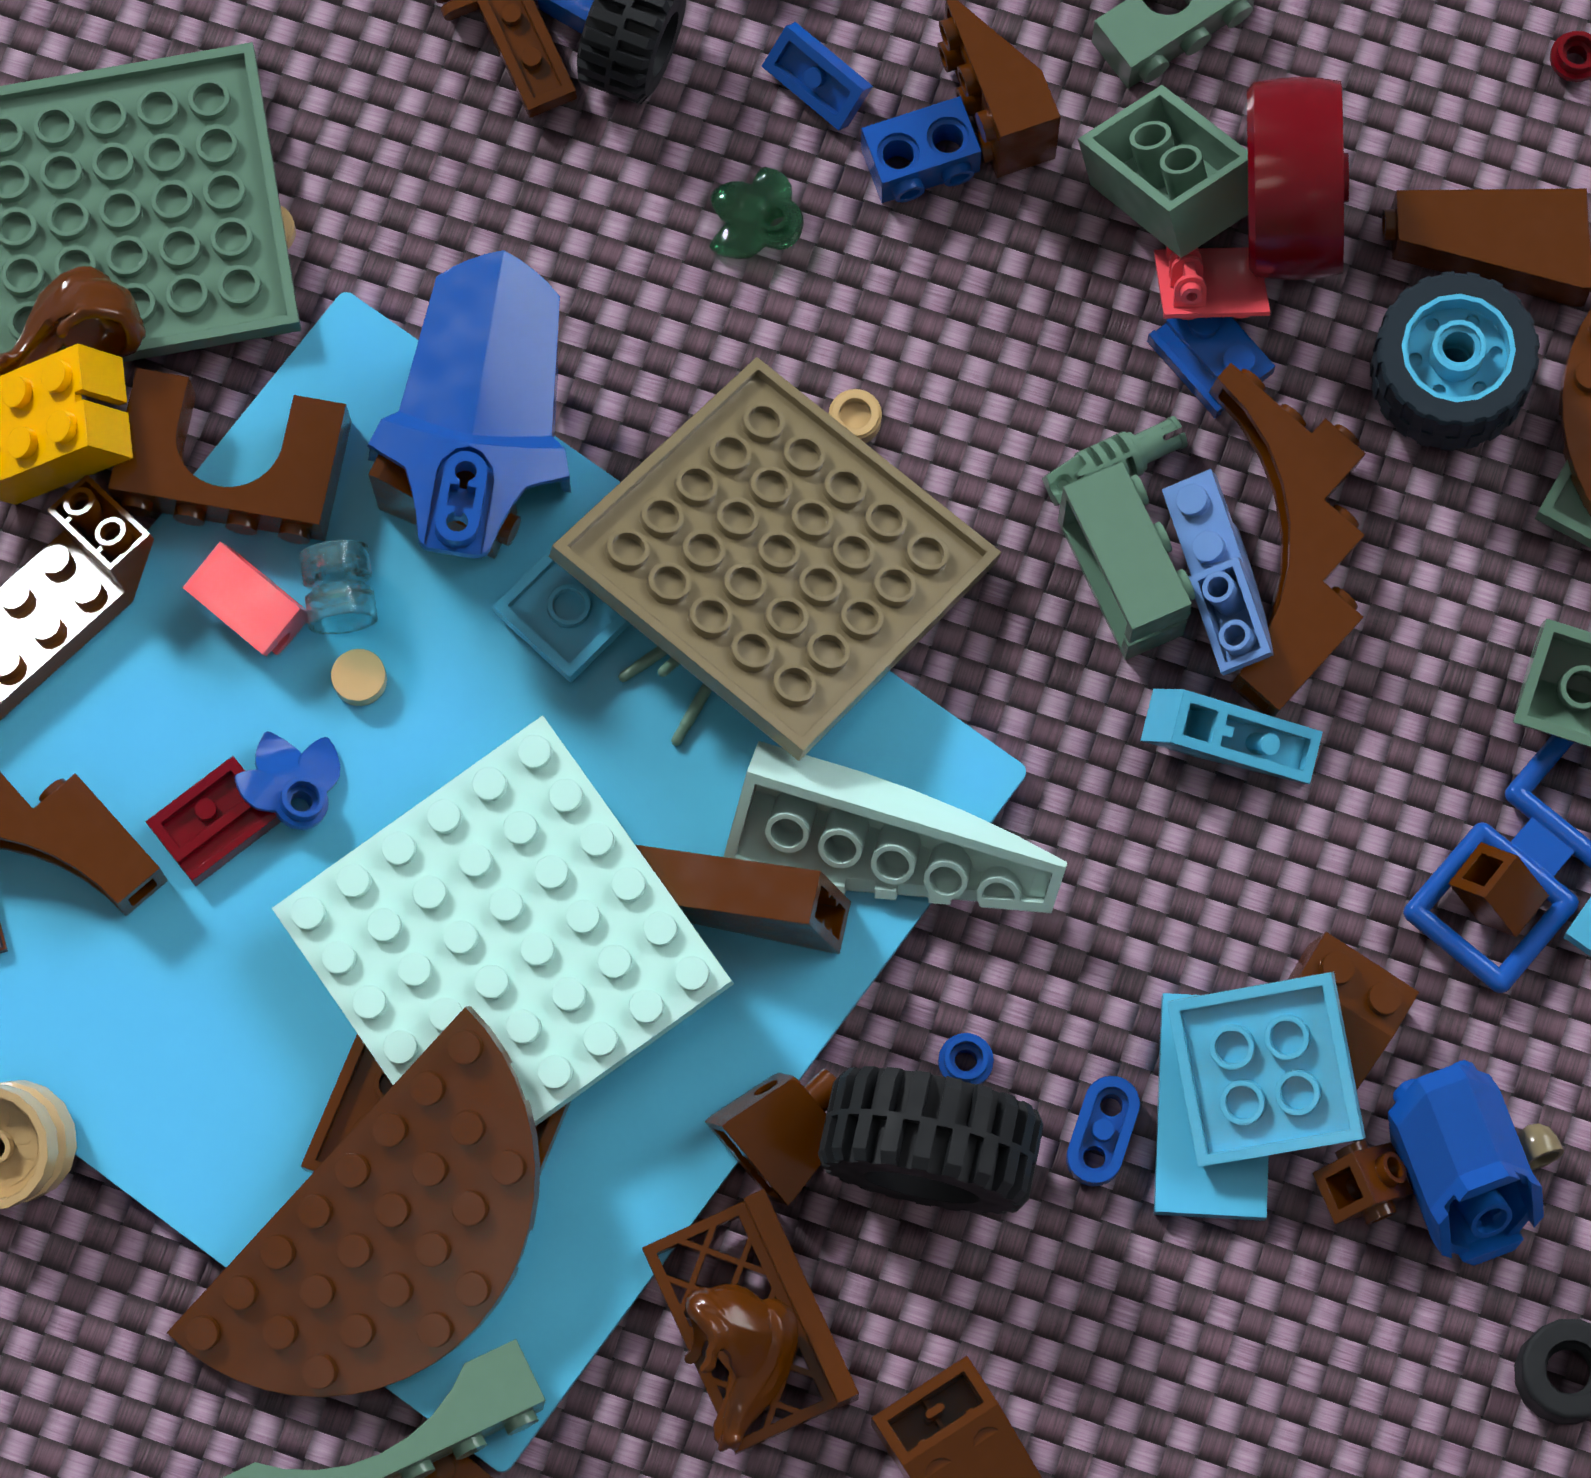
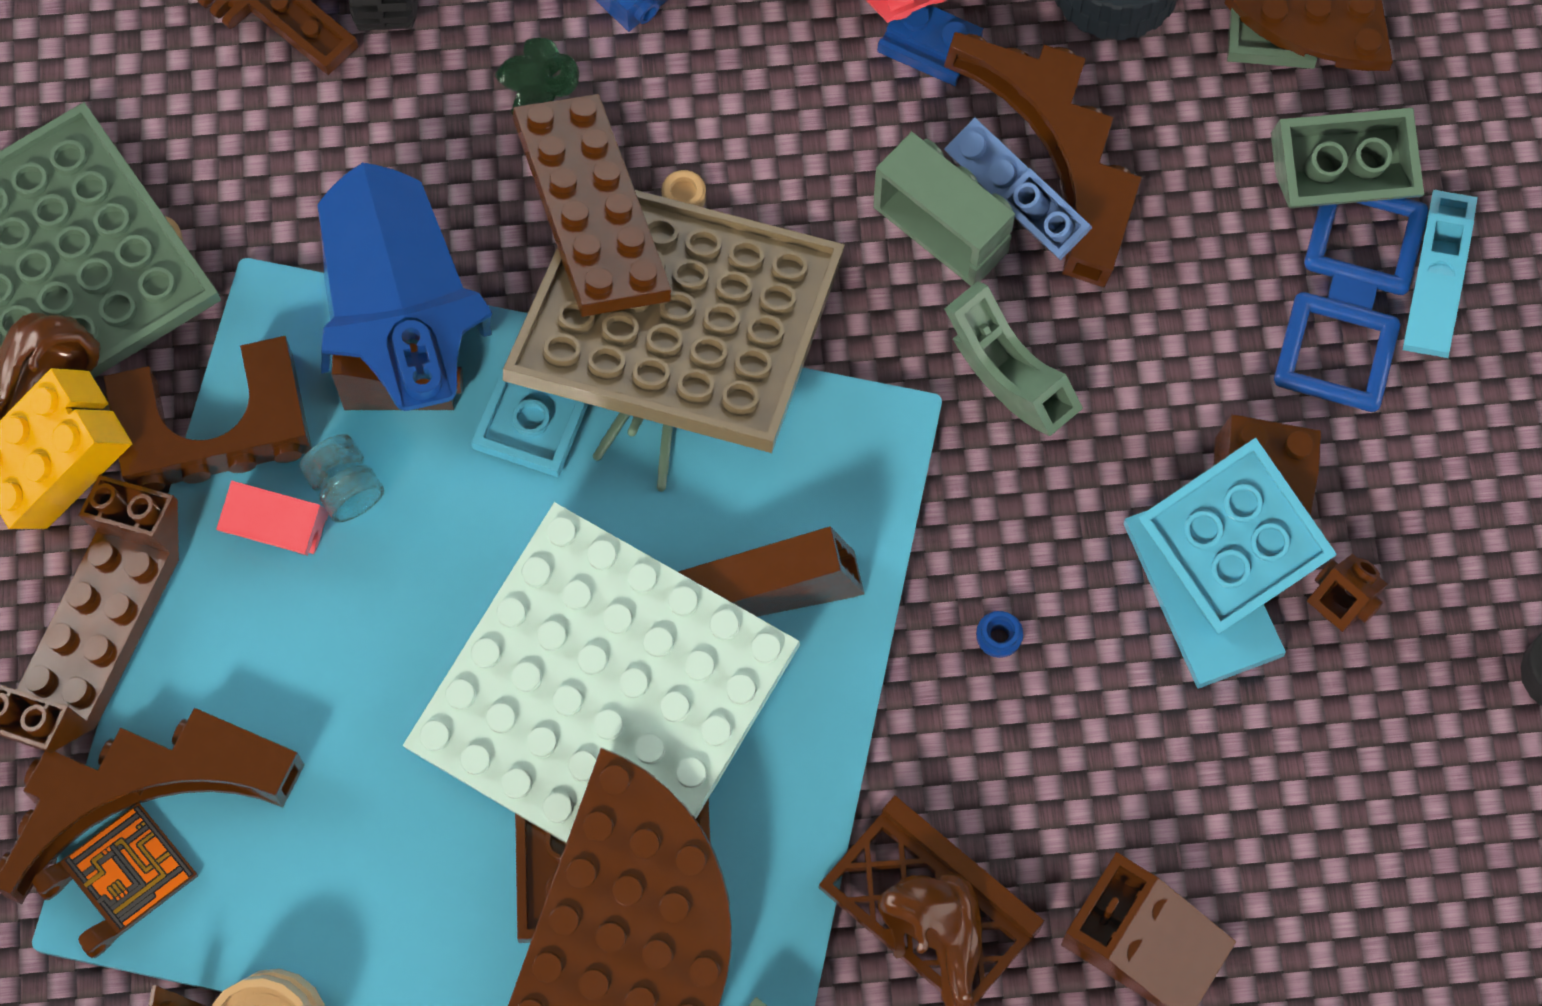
camera: 25 degrees left, 5 degrees down
dark red plate [145,756,281,886] -> none
blue plate [235,731,340,830] -> none
tan tile [331,649,387,706] -> none
reddish brown torso [705,1068,837,1205] -> none
light aqua wedge [723,741,1067,913] -> none
black tyre [818,1066,1043,1214] -> none
sand green hinge [1042,416,1188,506] -> none
blue plate [1066,1076,1140,1187] -> none
medium azure slope [1140,688,1323,784] -> none
blue brick [1388,1060,1544,1266] -> none
reddish brown brick [1448,842,1549,937] -> none
dark tan hinge [1518,1123,1564,1170] -> none
none -> reddish brown plate [513,94,672,317]
none -> sand green arch [944,281,1083,436]

